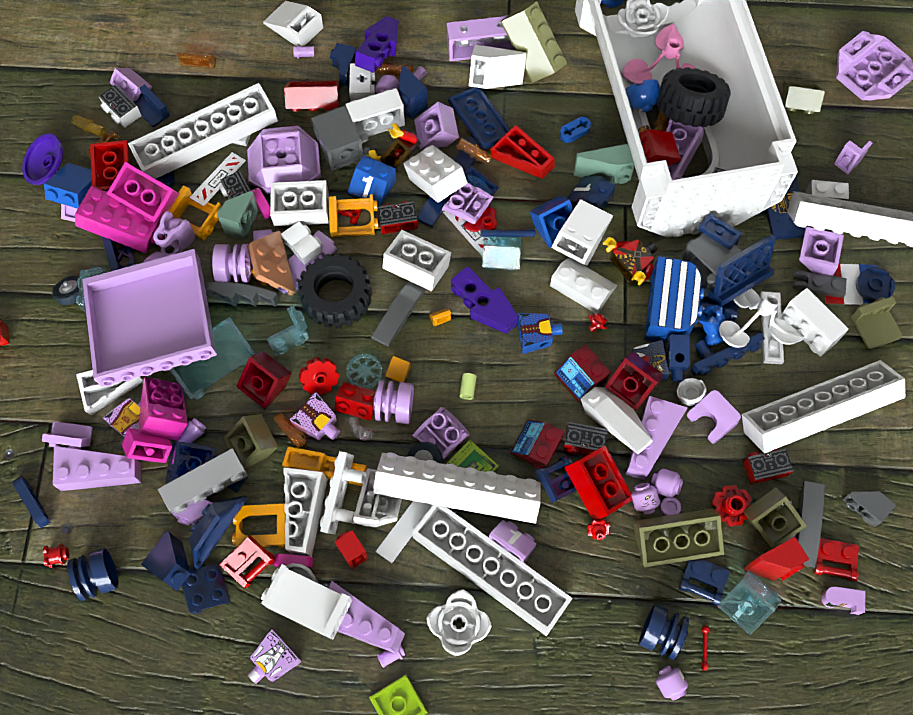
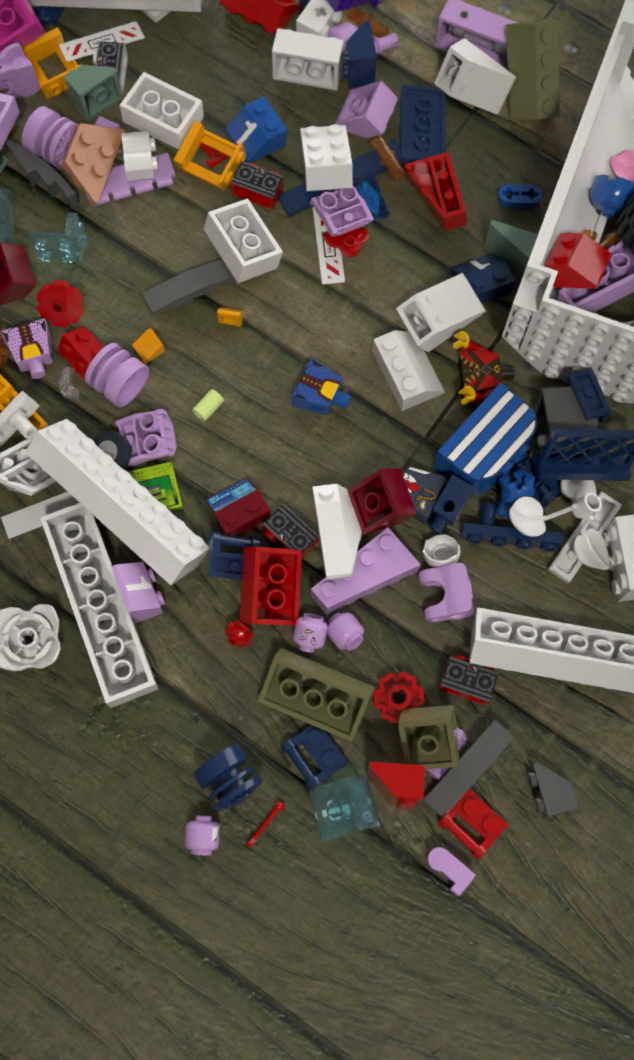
camera: 30 degrees right, 5 degrees up
lavender piece [247,126,321,194] -> none
dark pink beam [251,187,271,220] -> none
black tyre [298,253,372,328] -> none
dark grey container [311,106,370,171] -> none
clear light blue wheel [346,354,382,389] -> none
torso [366,123,421,169] -> none
dark purple brick [451,266,518,334] -> none
dark blue bar [480,230,535,237] -> none
clear light blue slope [482,237,521,271] -> none
blue slope [529,196,573,248] -> none
slope [554,344,611,402] -> none
red plant [588,313,608,332] -> none
lavender tile [660,497,681,516] -> none

